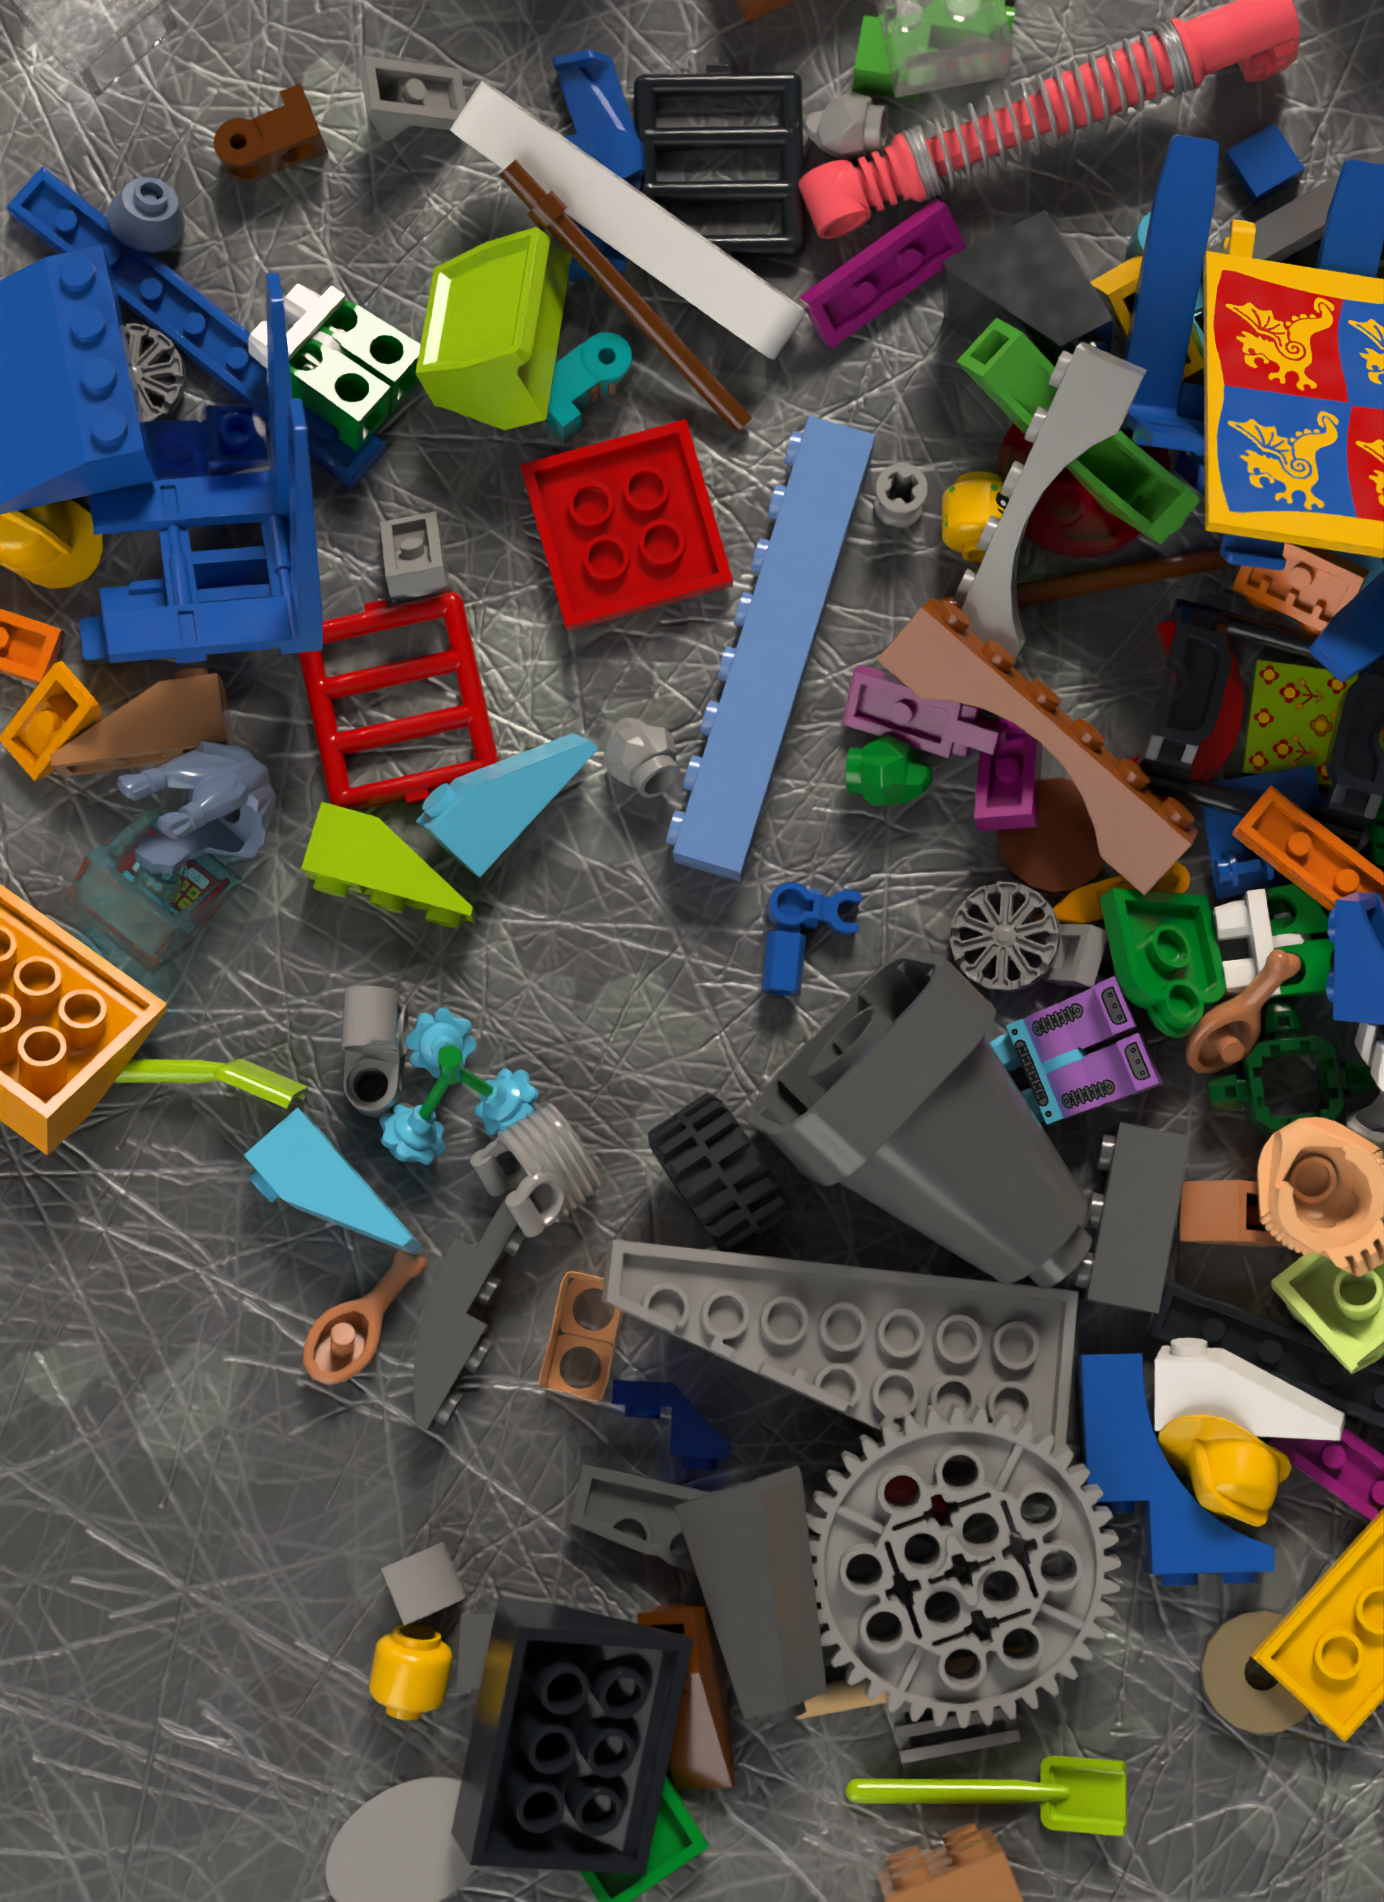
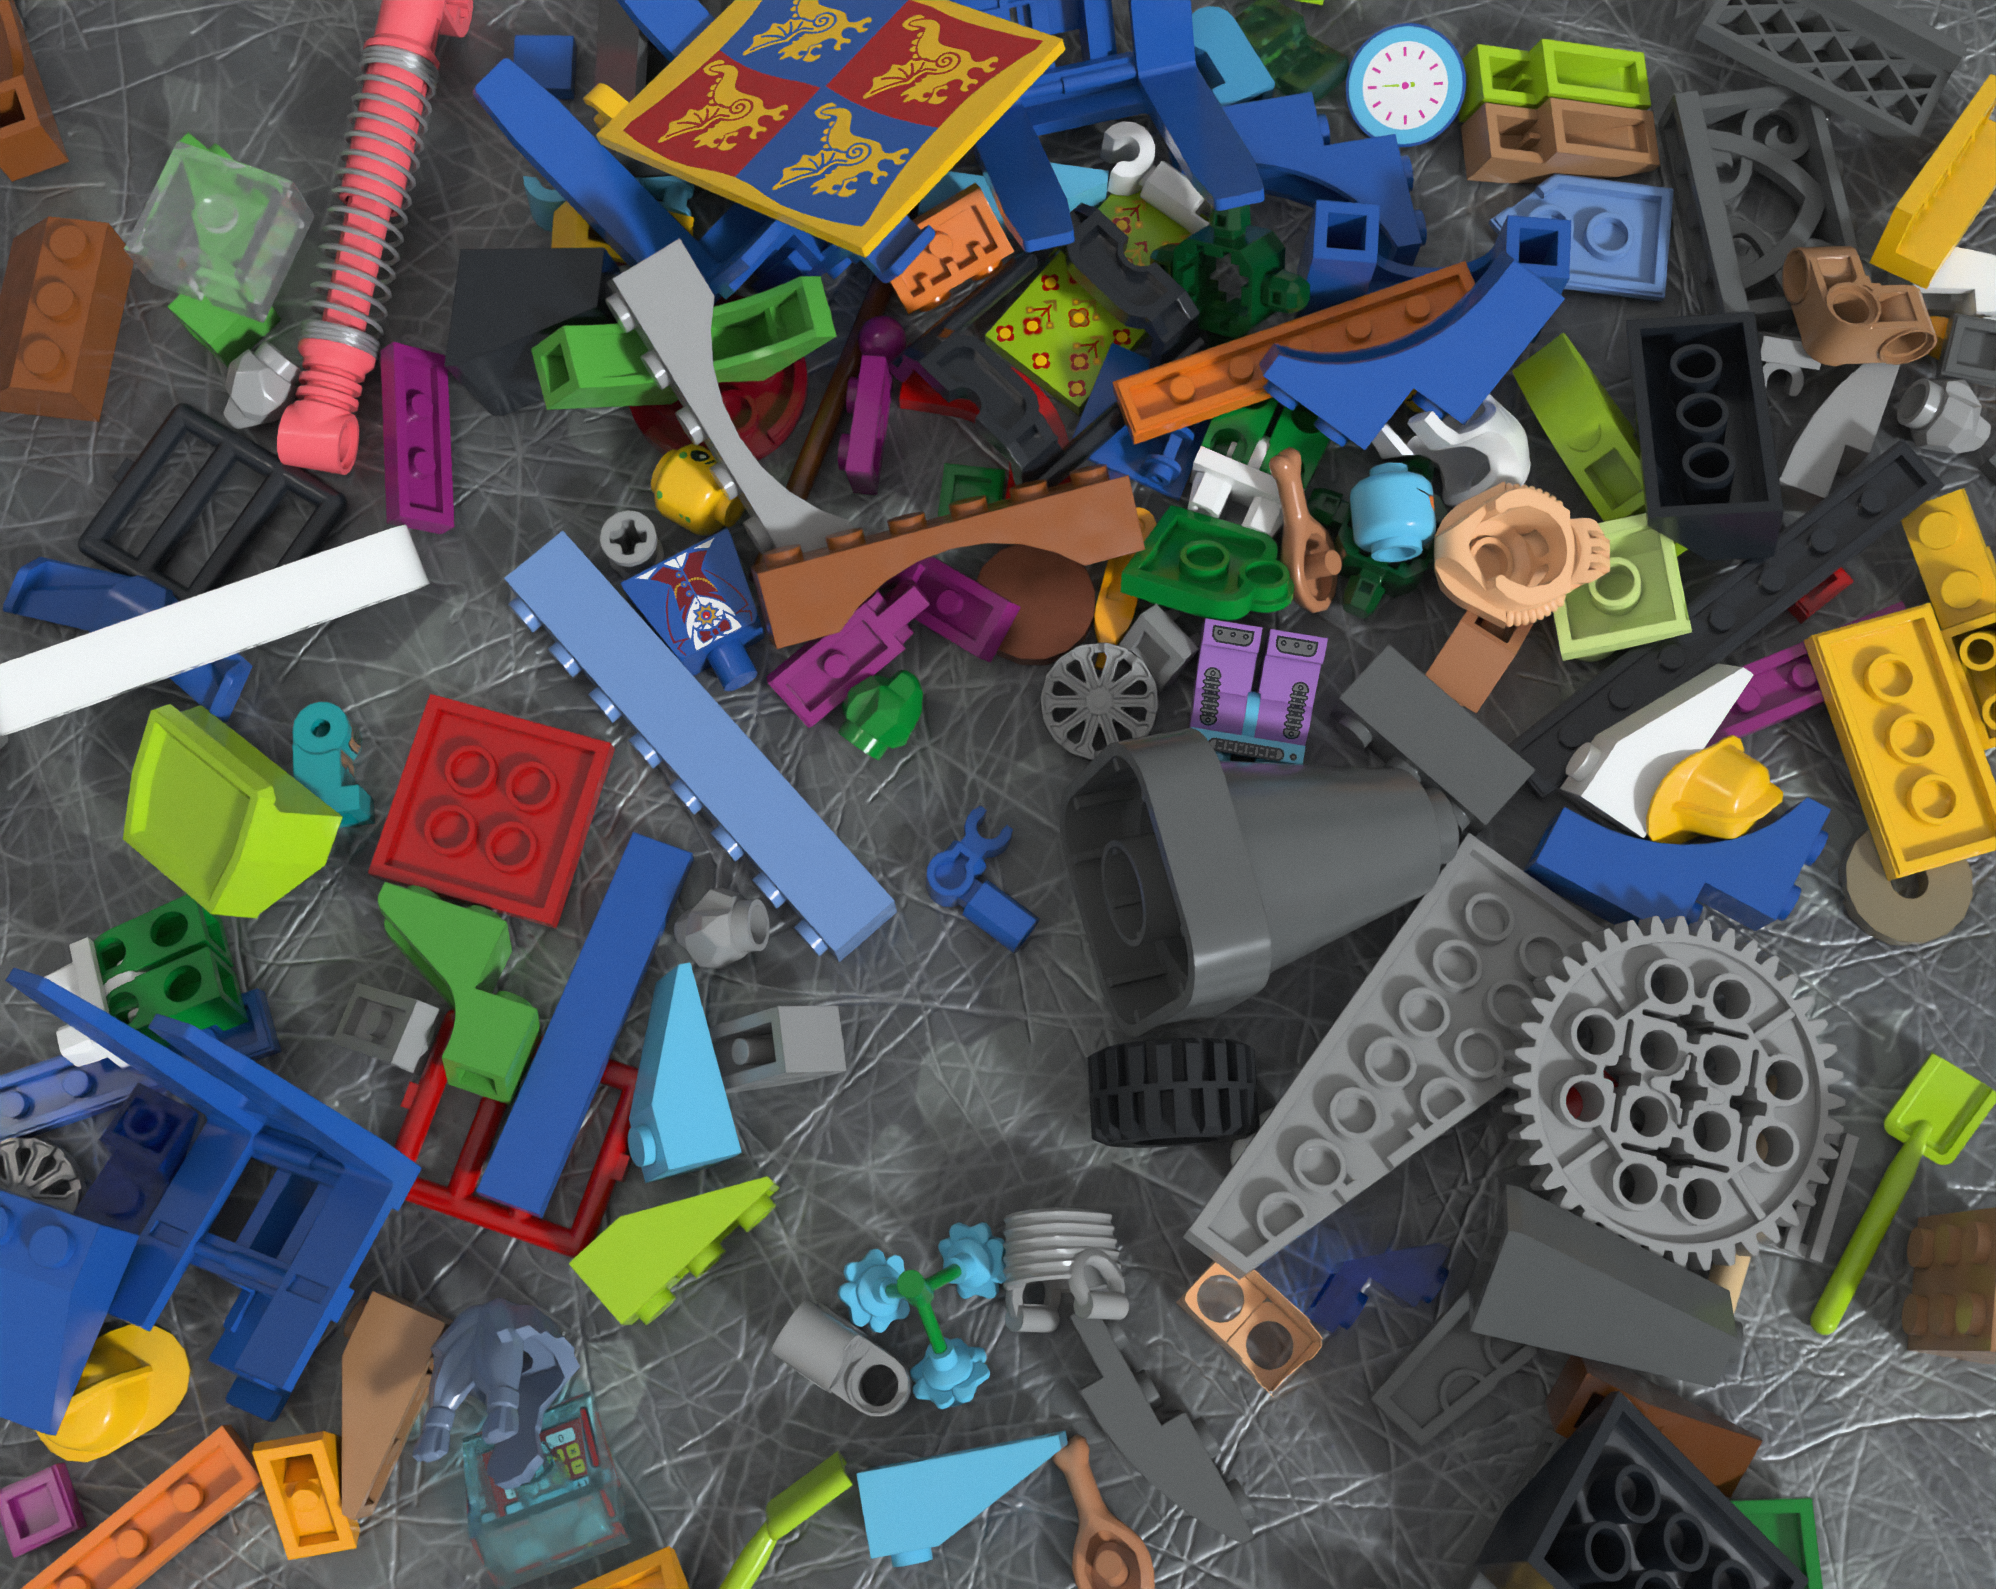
camera: 65 degrees left, 5 degrees down
reddish brown bar [499,159,752,433] -> none
none -> bright green arch [378,882,542,1105]
none -> blue tile [476,832,694,1218]
none -> blue torso [620,528,765,691]
none -> light grey slope [708,1006,847,1094]
none -> magenta plate [838,316,907,495]
none -> green tile [938,463,1005,517]
none -> medium azure head [1350,463,1436,562]

